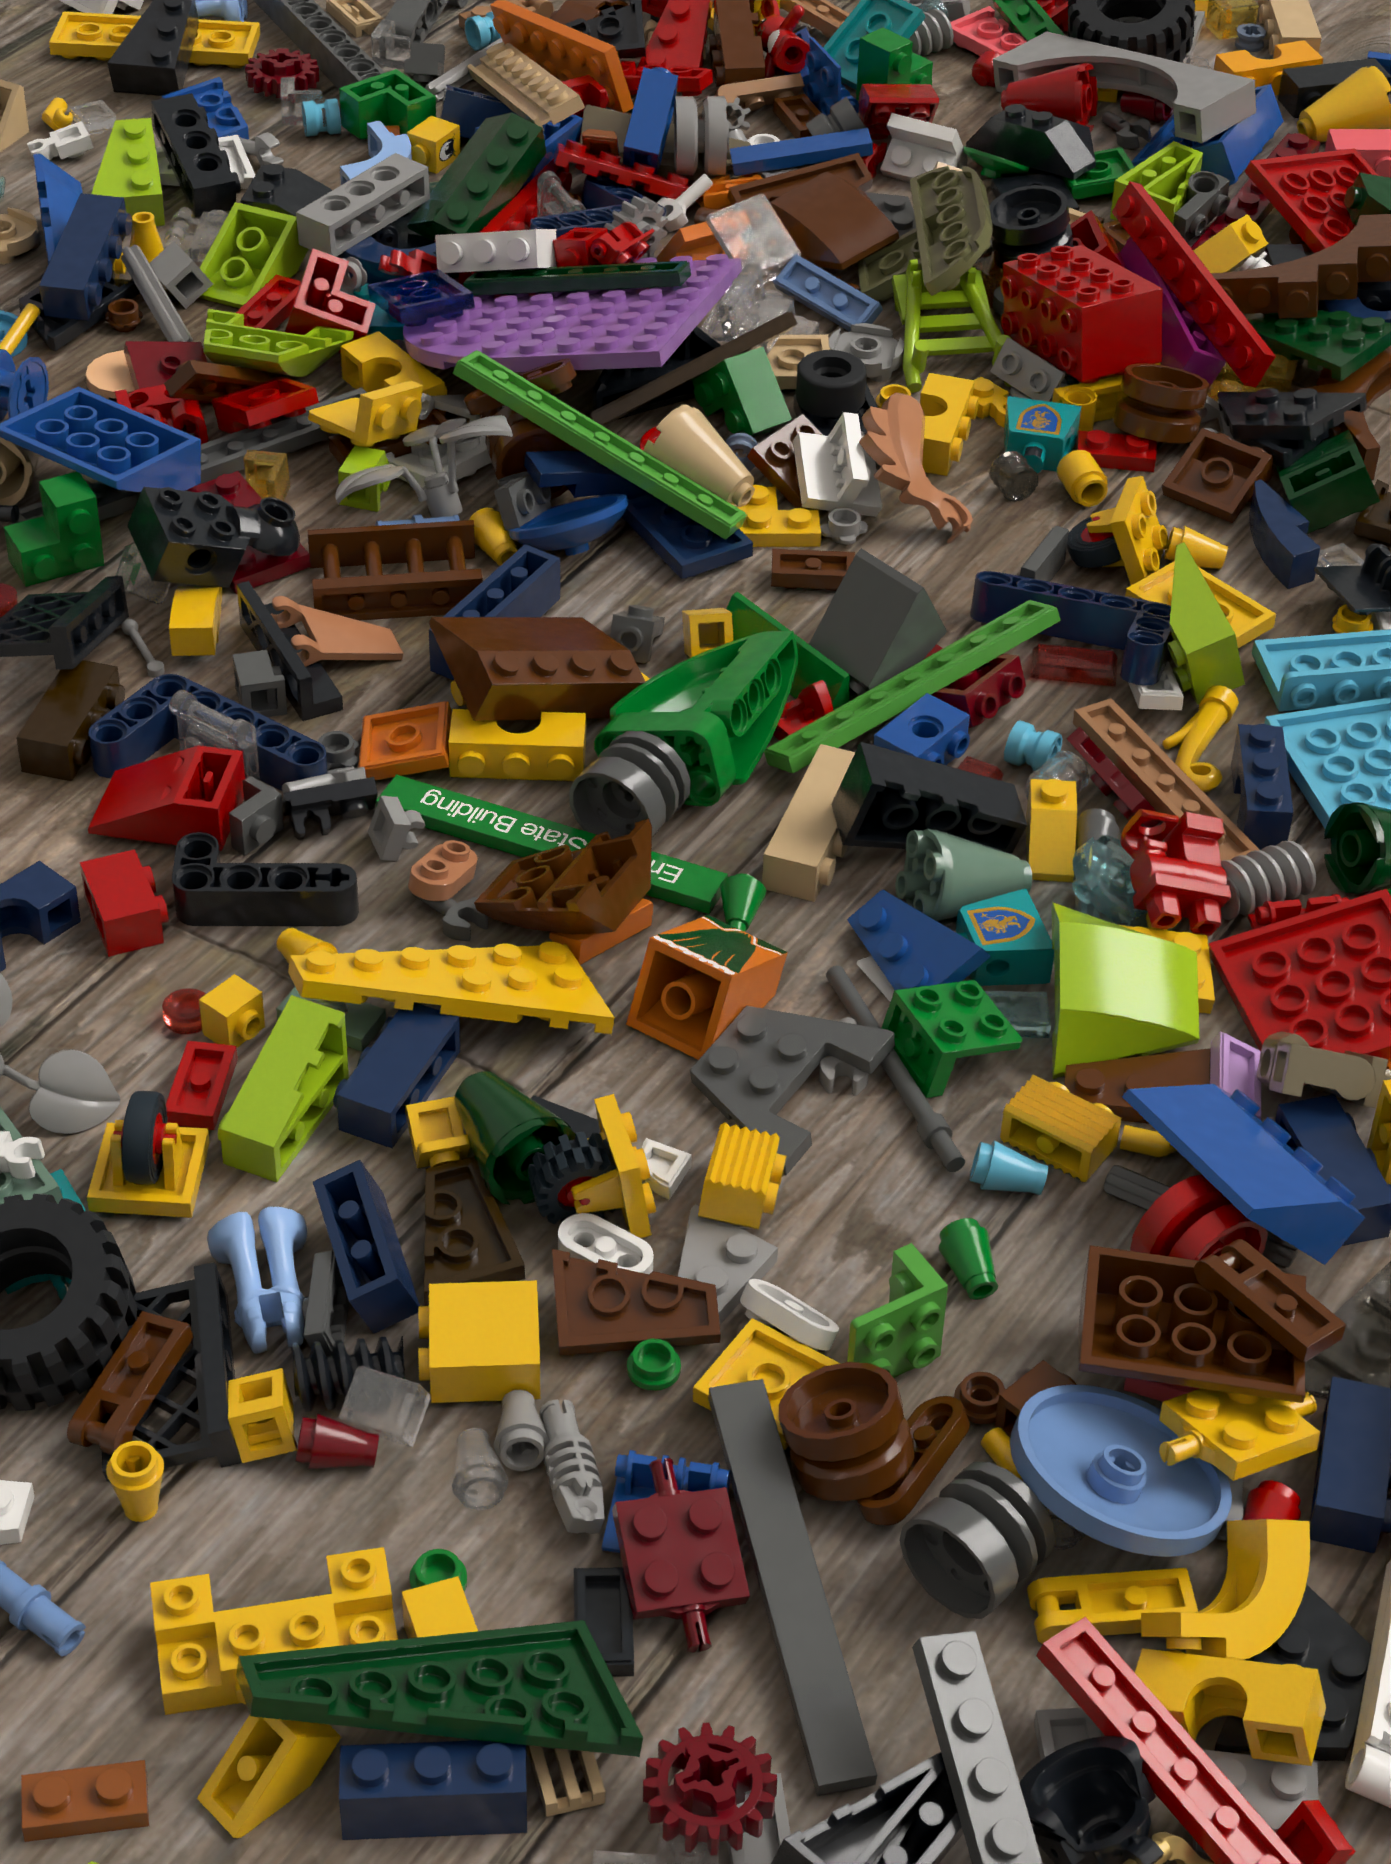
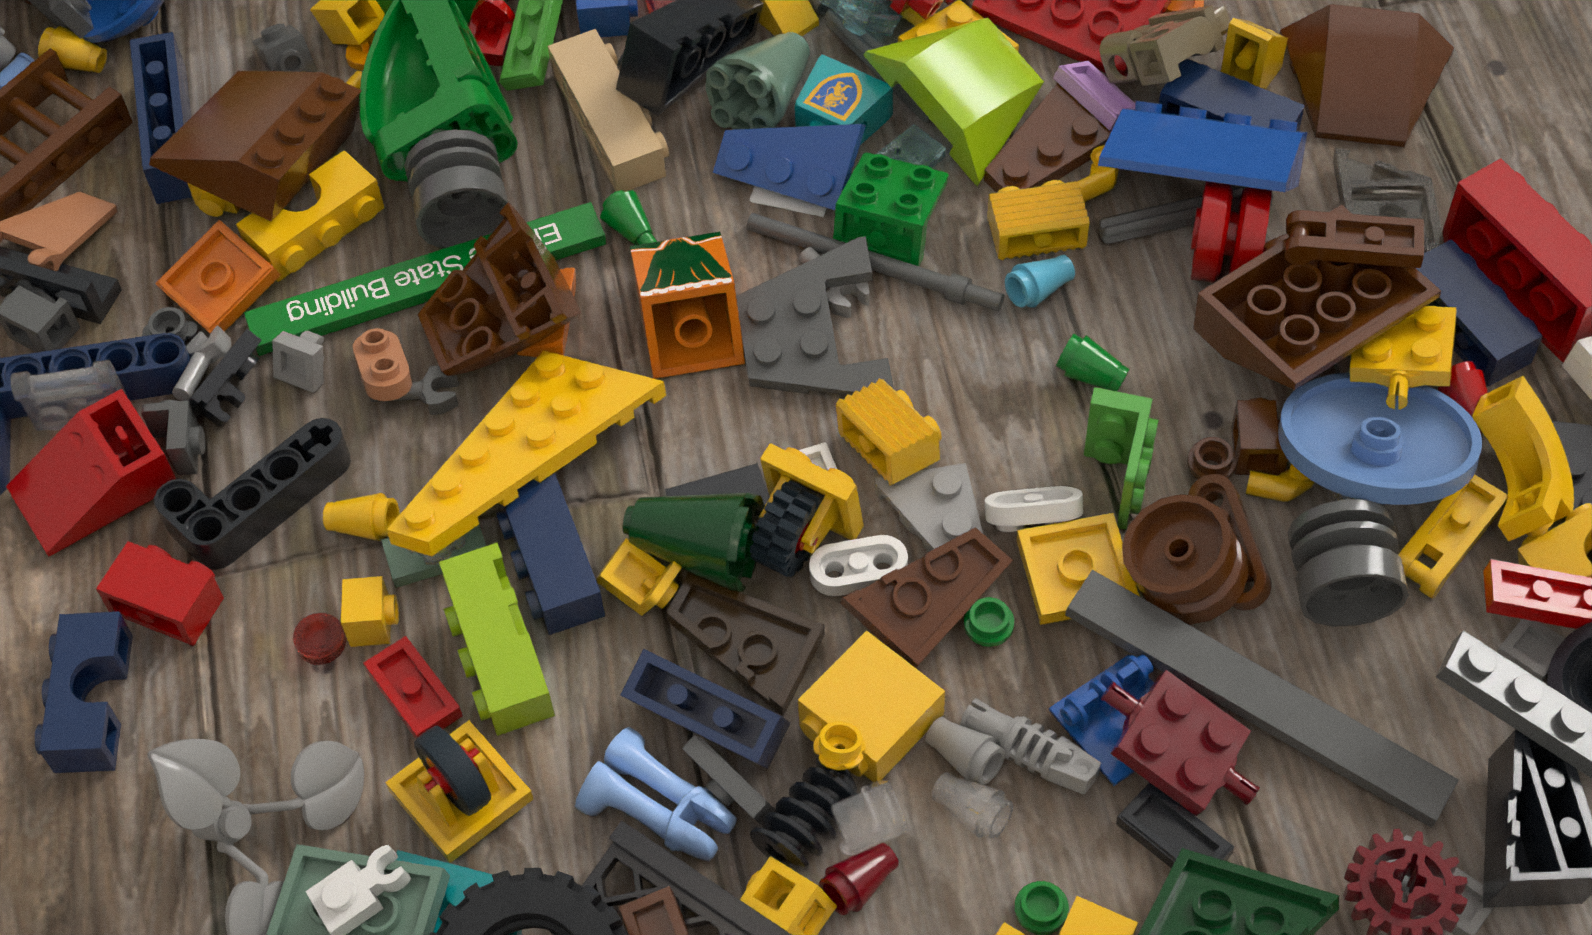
camera: 40 degrees left, 15 degrees up
none -> yellow plate [813,721,866,770]

